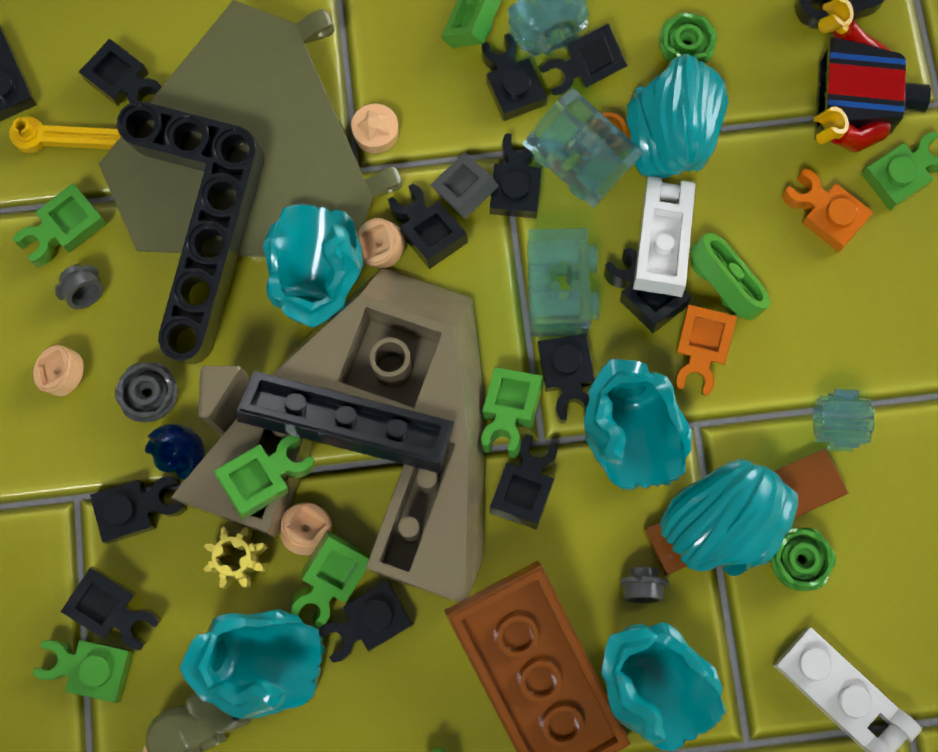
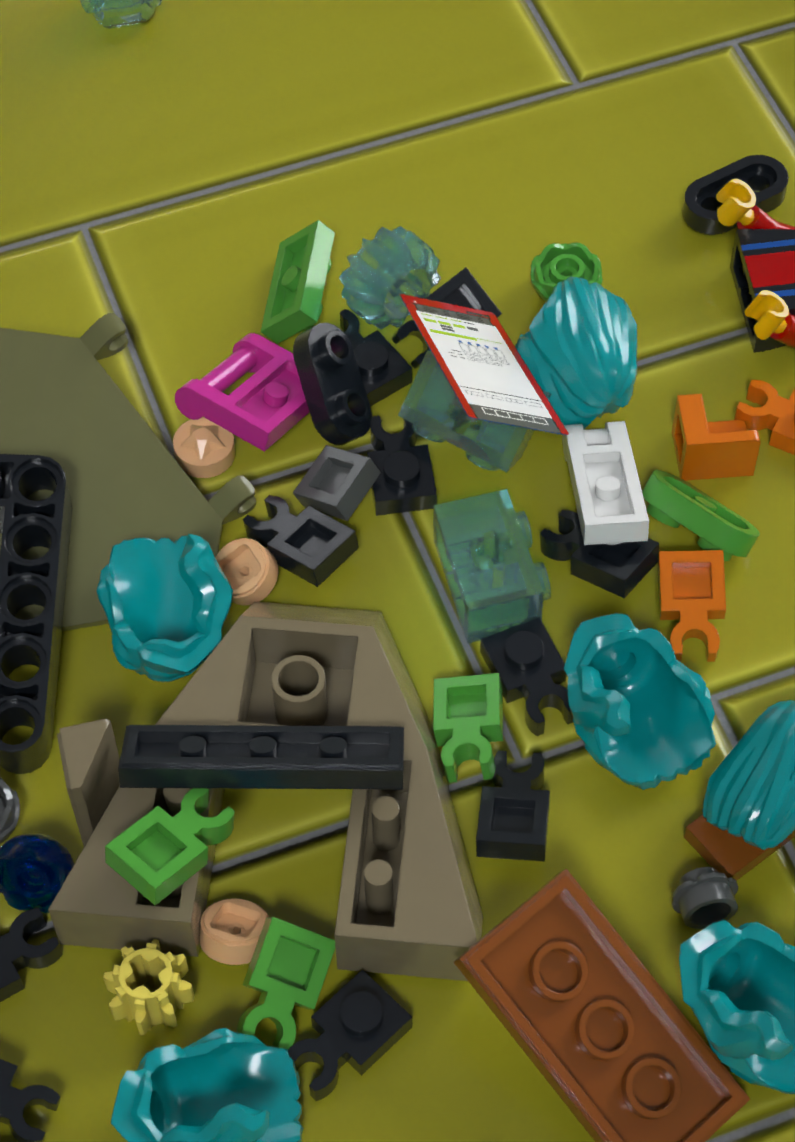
camera: 15 degrees left, 20 degrees down
none -> dark pink plate [175,333,309,452]
none -> black plate [293,323,372,445]
none -> sticker [400,294,569,435]
none -> orange panel [672,394,760,481]

